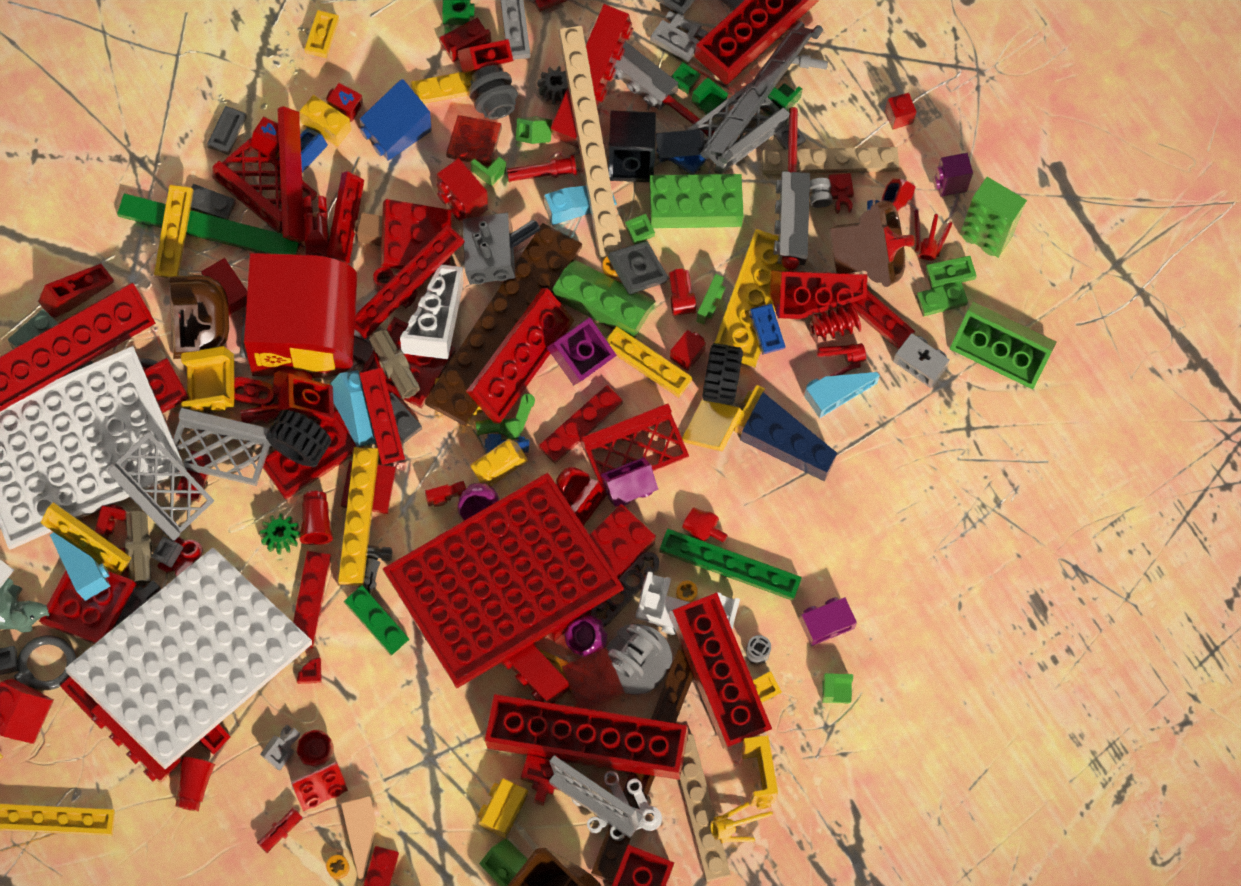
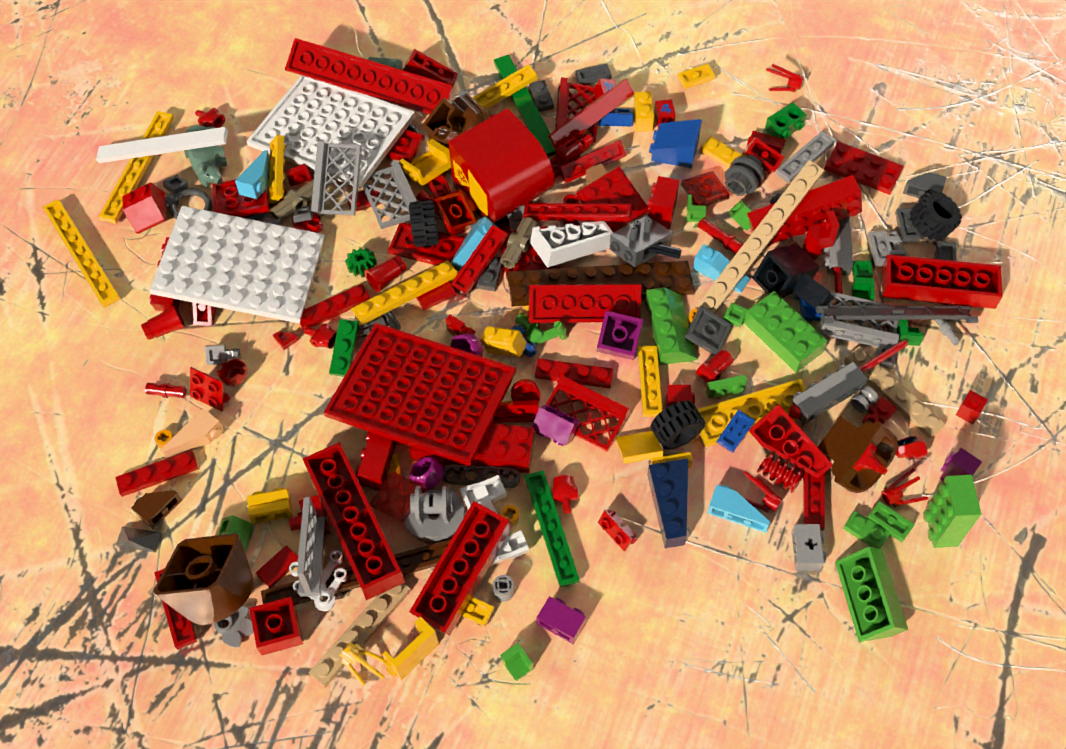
camera: 60 degrees right, 10 degrees down
none -> red tile [255,545,298,589]
none -> red piece [304,324,337,349]
none -> red hinge [598,510,638,551]
none -> red plate [802,210,839,260]

